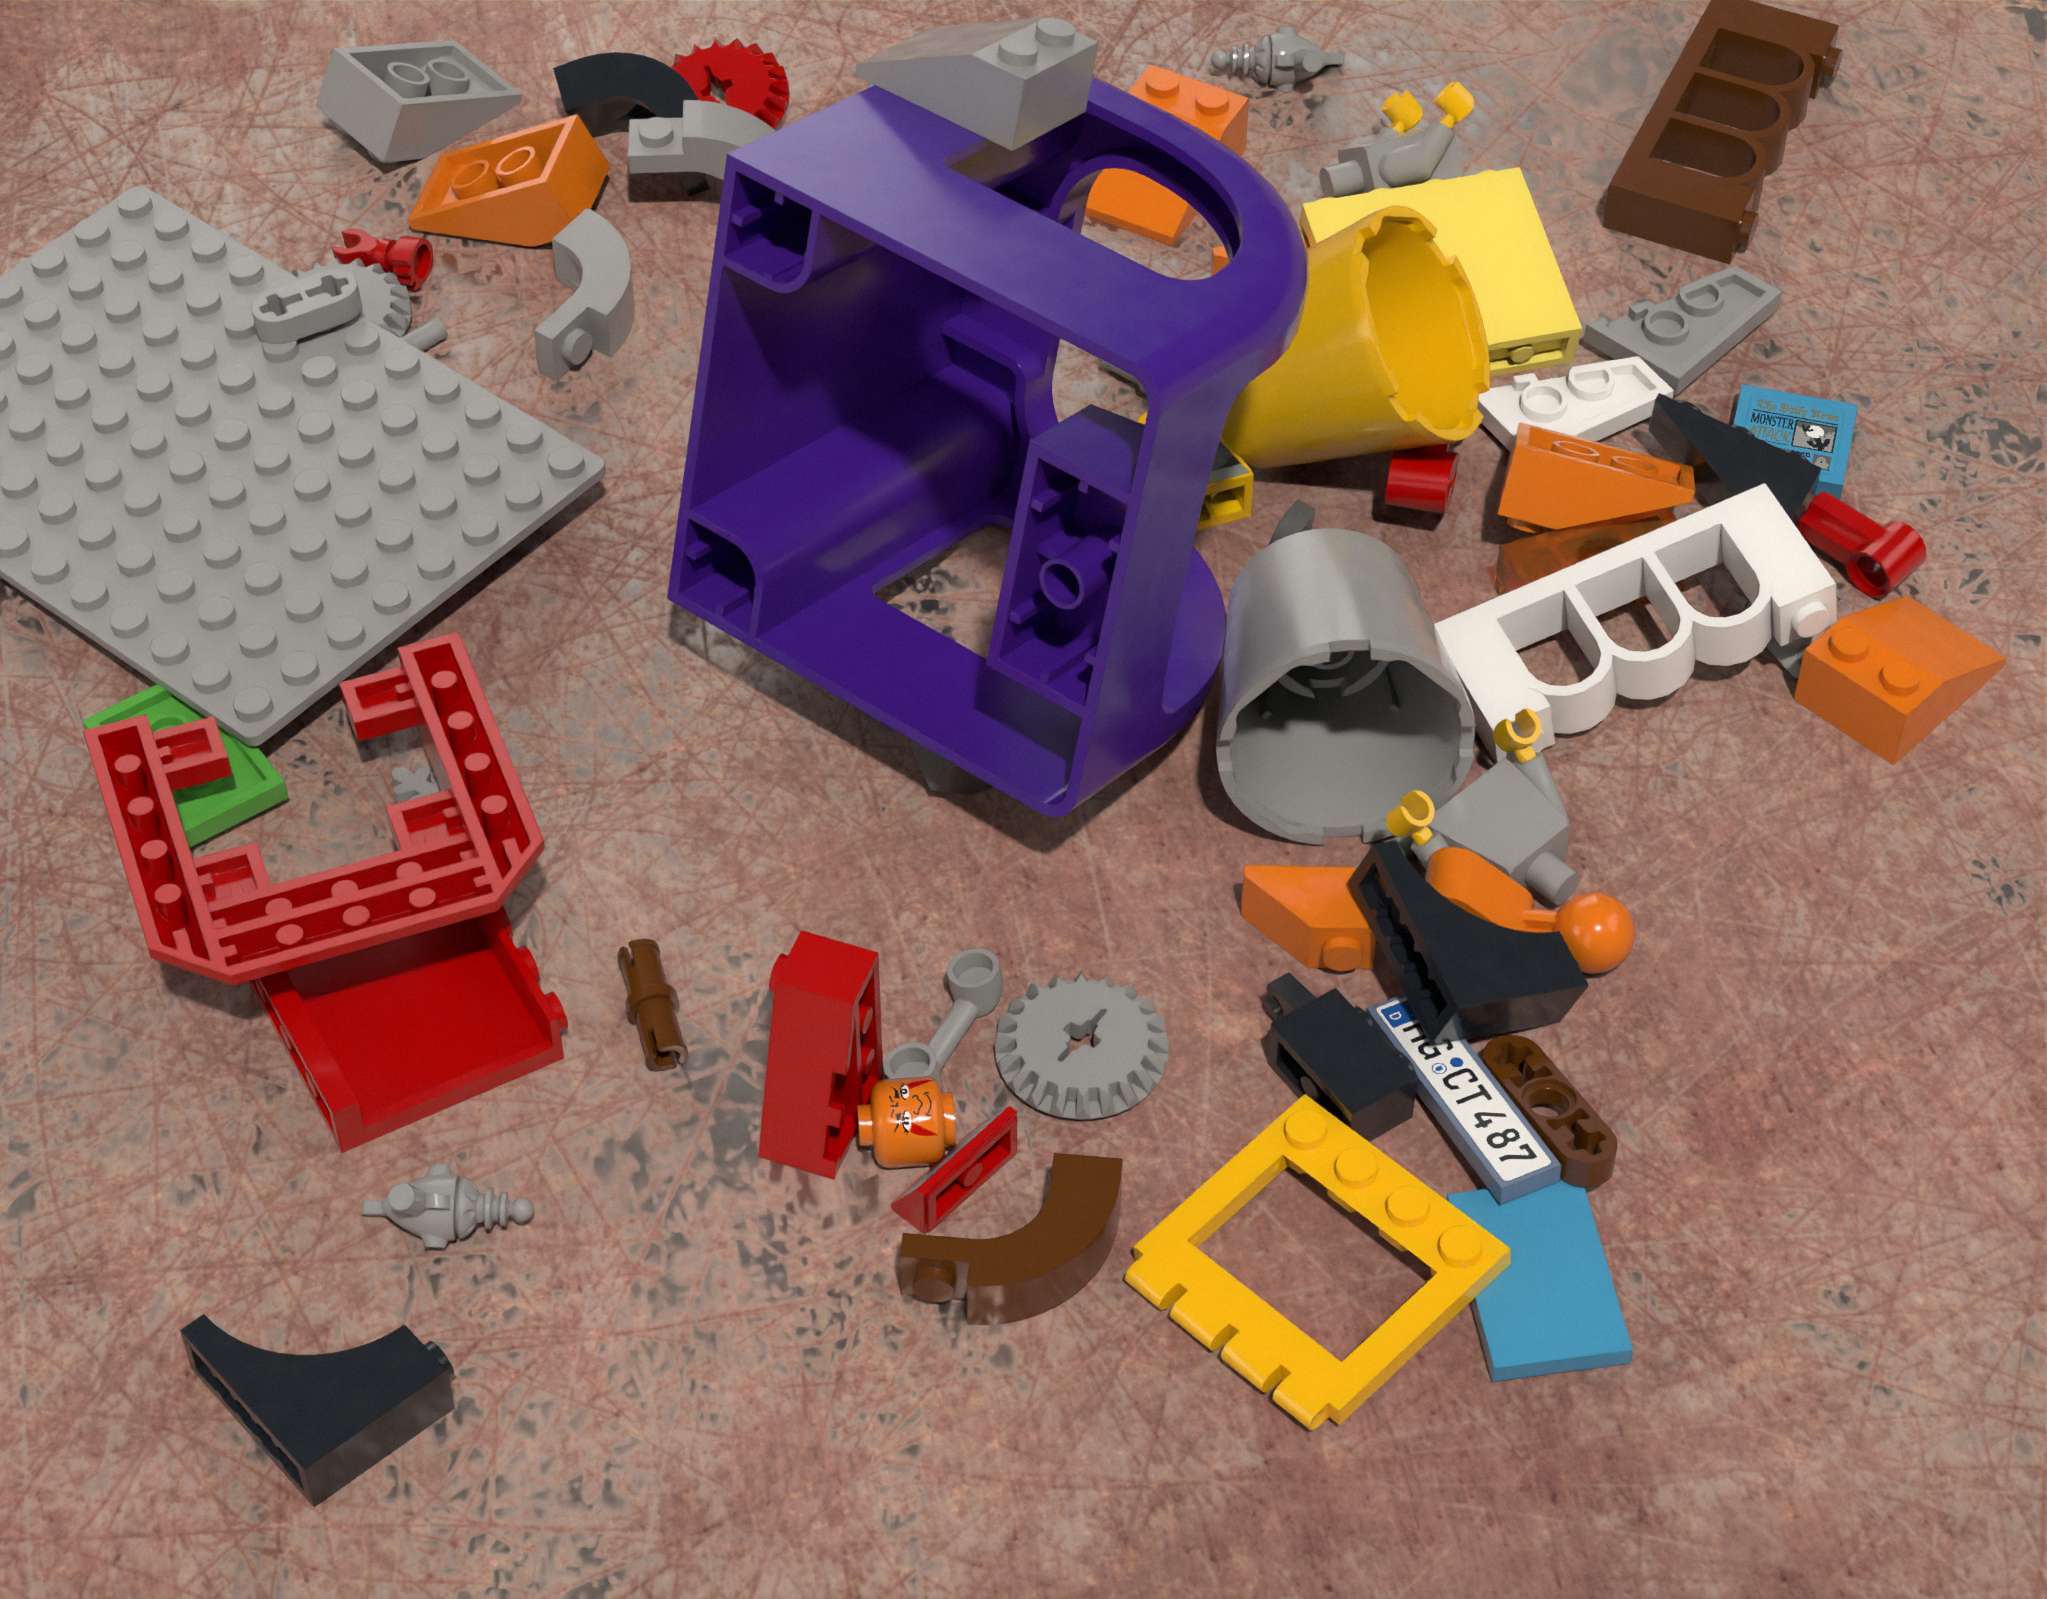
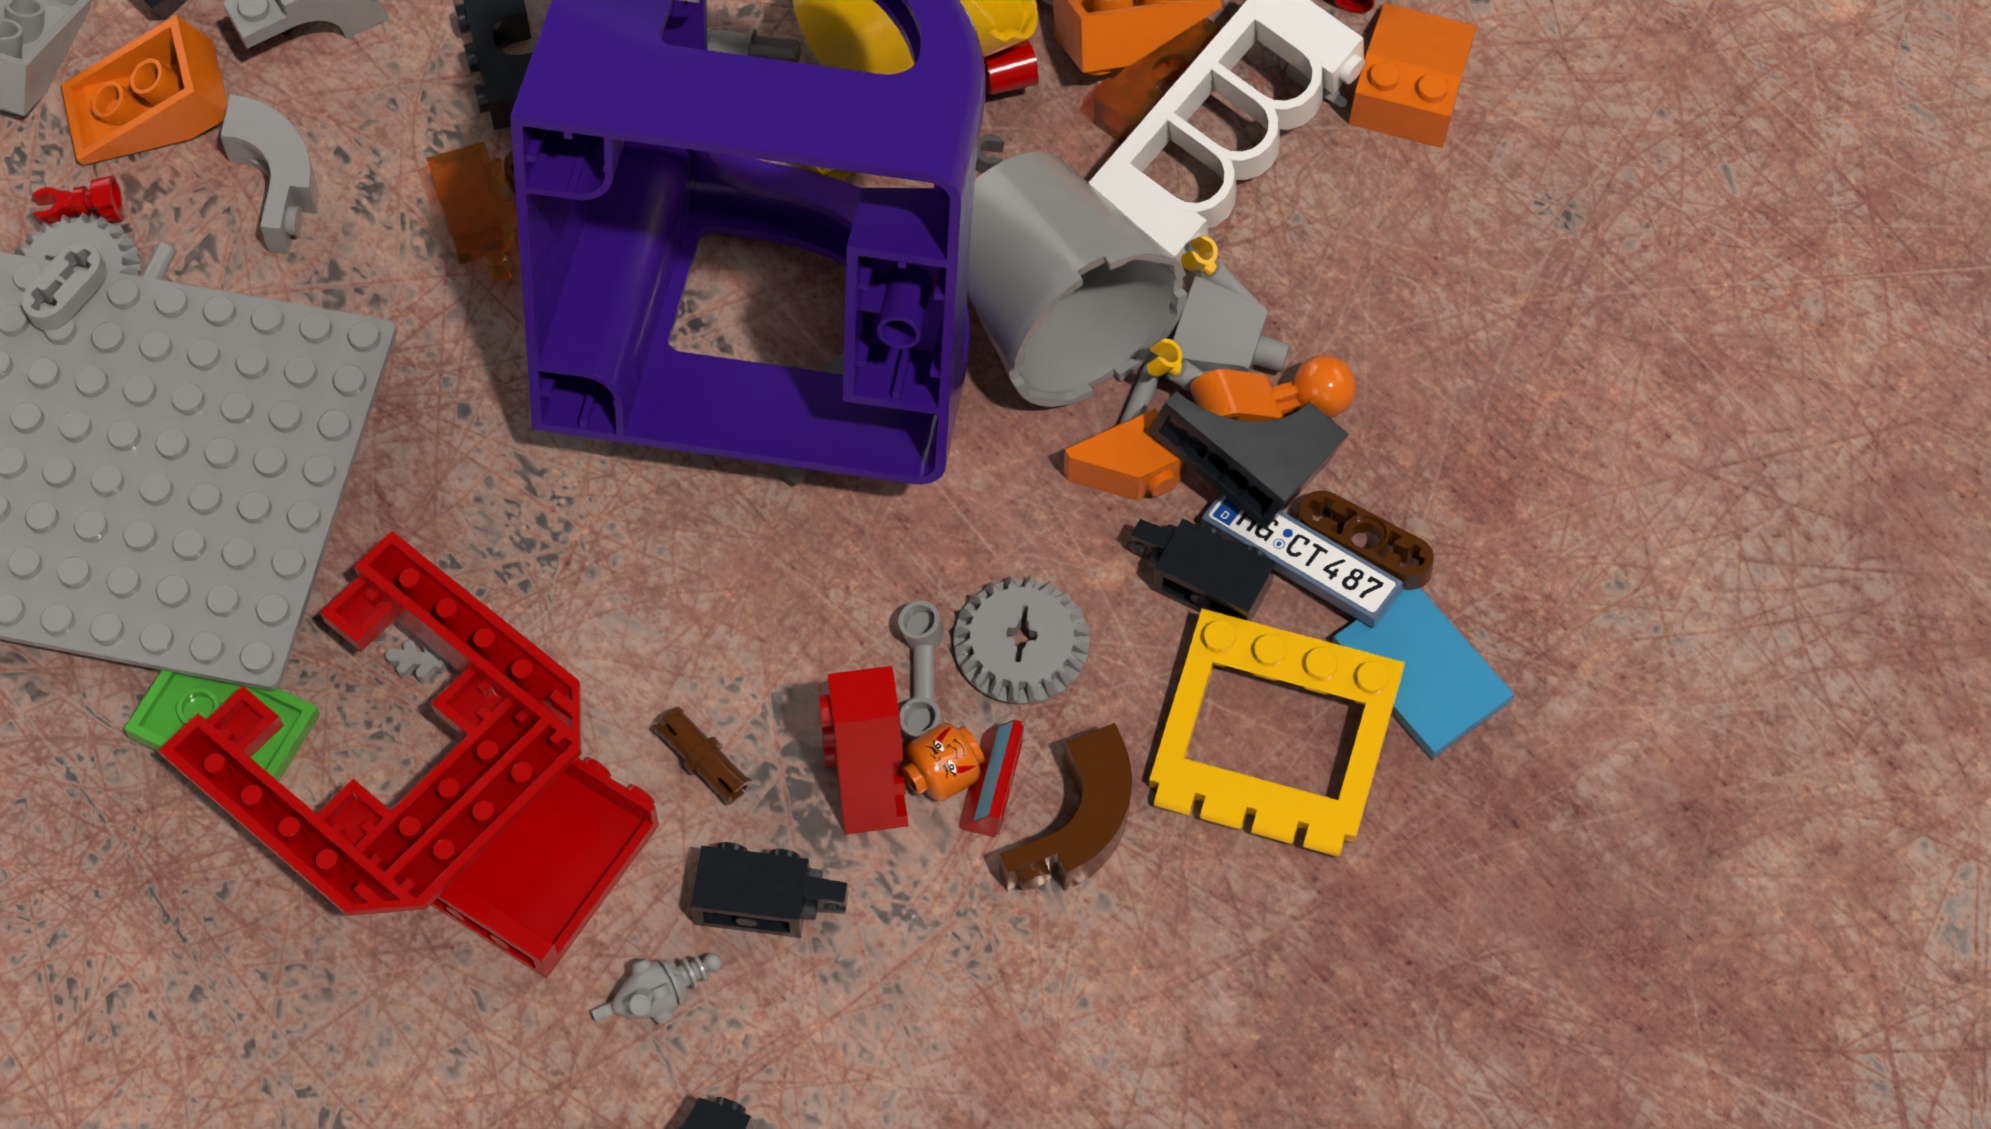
camera: 30 degrees left, 15 degrees up
none -> black hinge [691,842,849,938]

